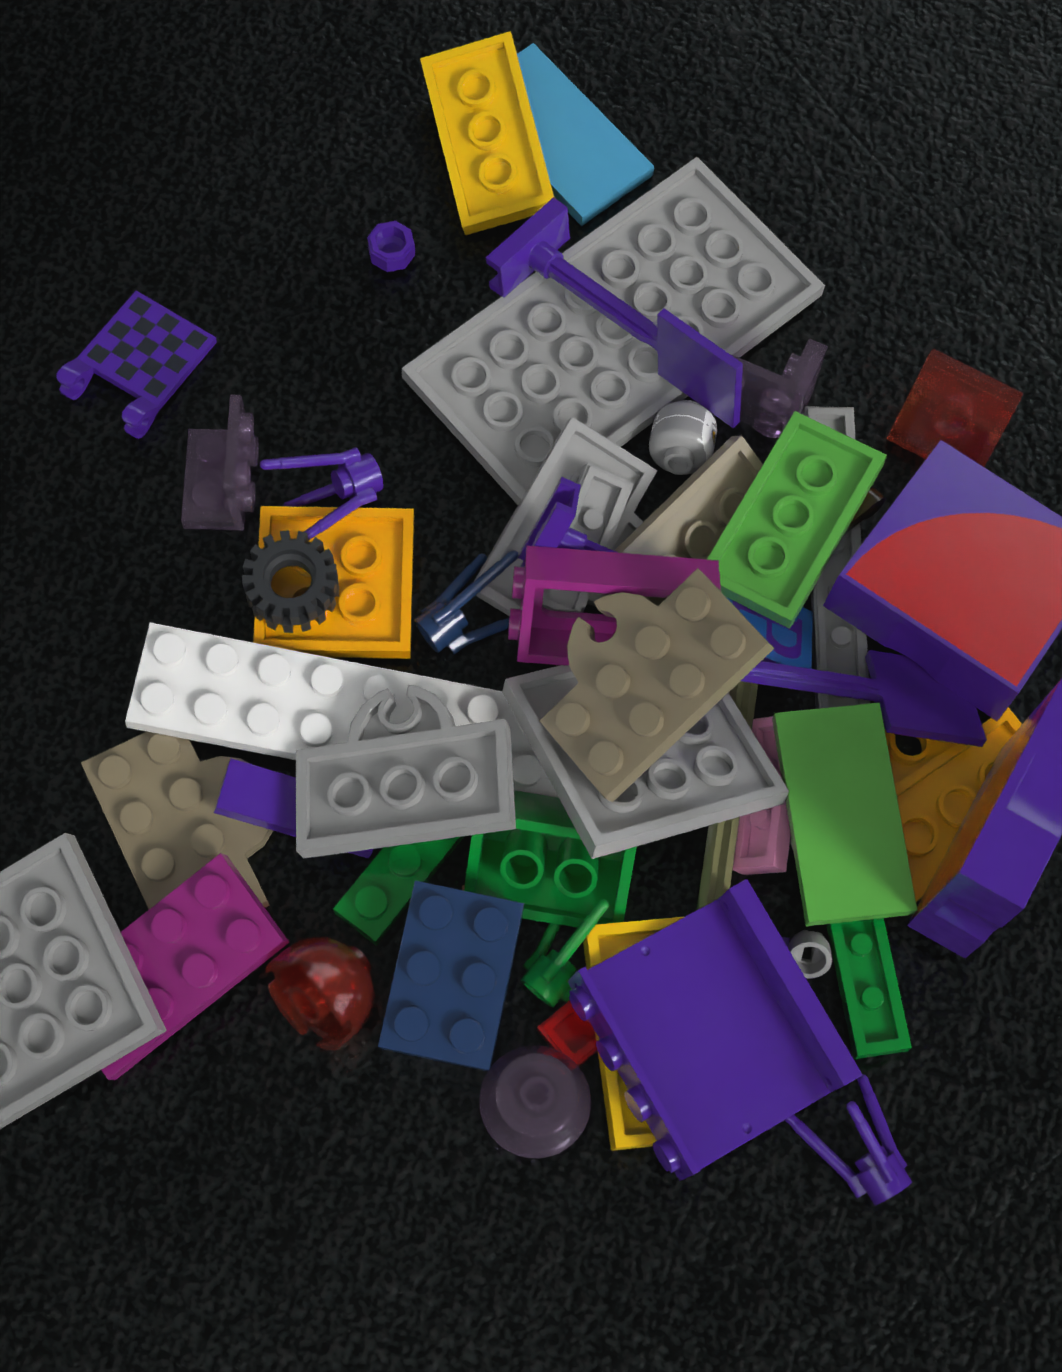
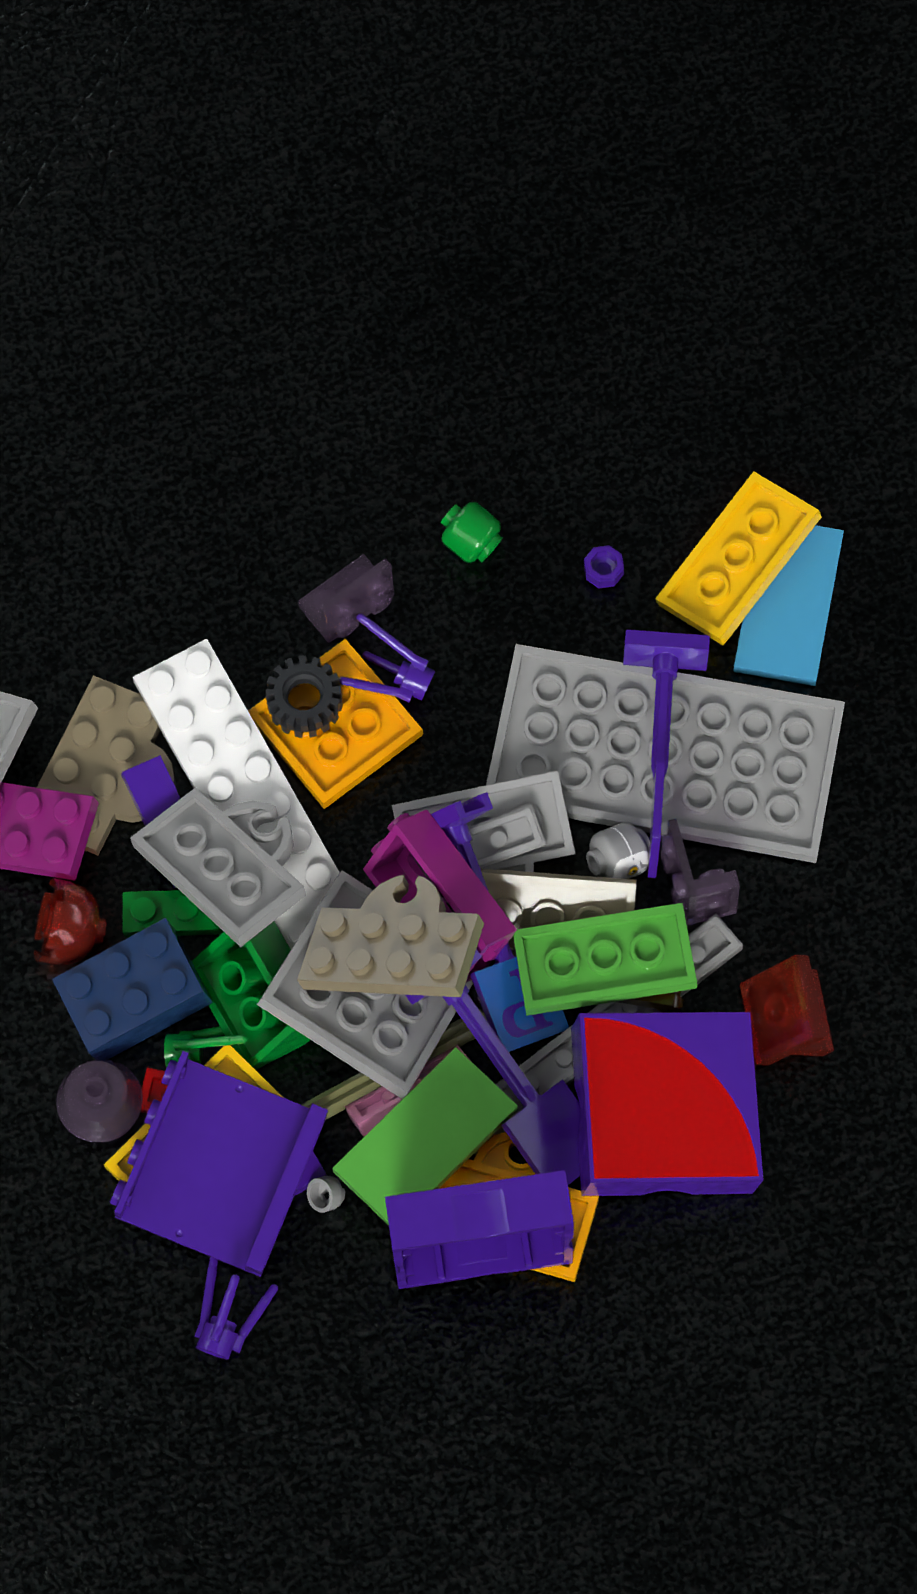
camera: 60 degrees right, 0 degrees up
dark purple flag [56,291,217,439] -> none
dark blue plant [414,550,519,655] -> none
green plate [826,918,912,1059] -> none
none -> green head [440,502,503,563]

